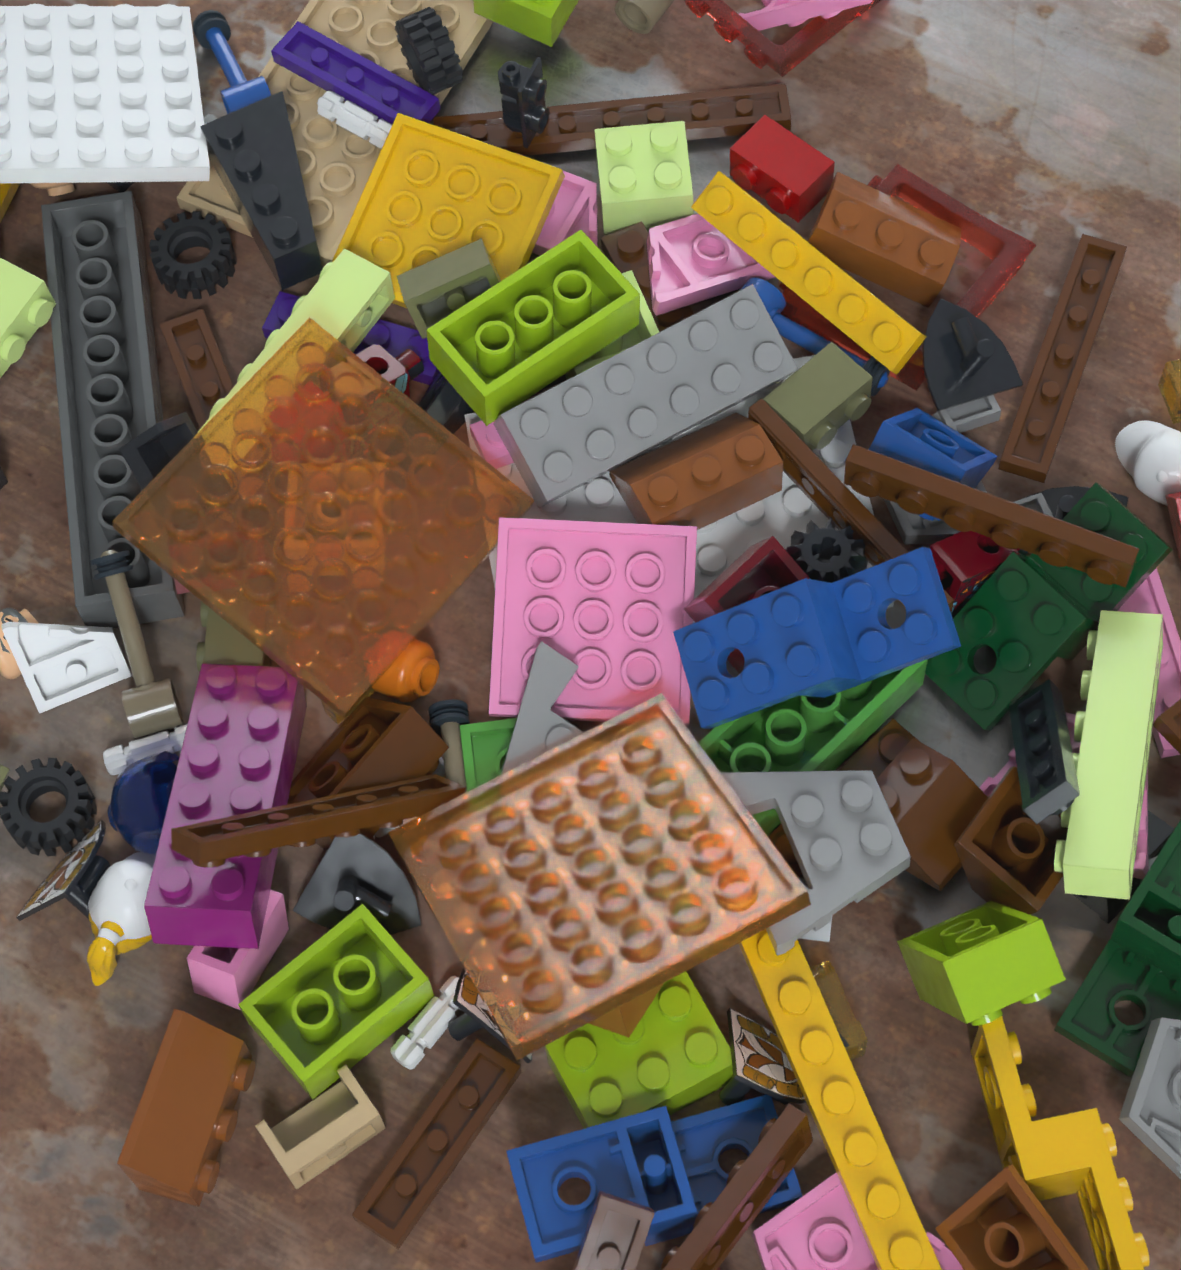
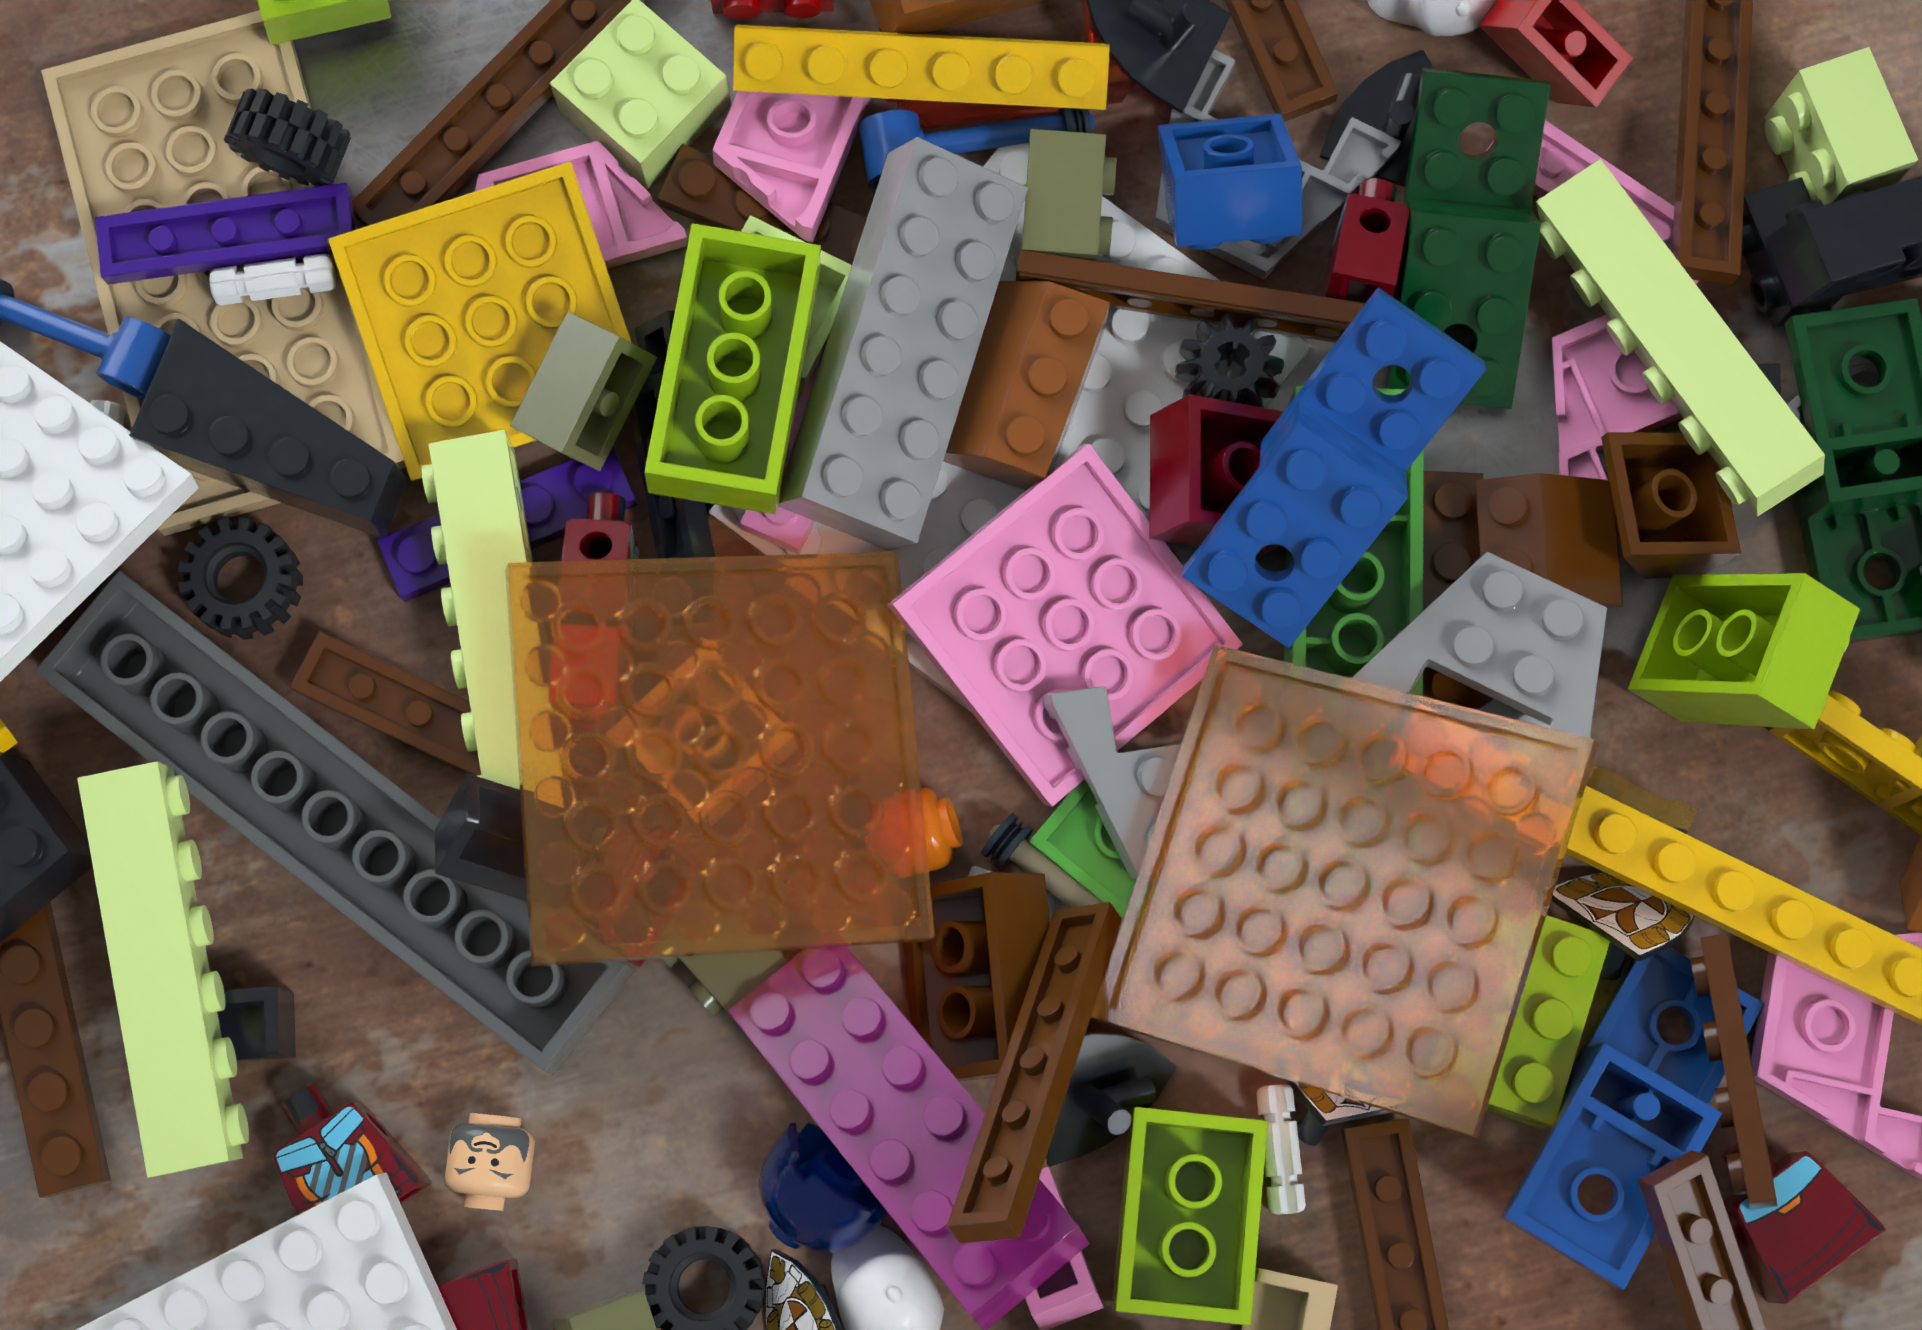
camera: 50 degrees left, 15 degrees up
white wing [1,622,132,714] -> none
dark tan piece [90,549,184,739] -> none
white axle [103,724,187,775] -> none
black hinge [498,57,550,149] -> none
reddish brown plate [844,444,1139,588] -> none
black plate [1009,679,1080,824] -> none

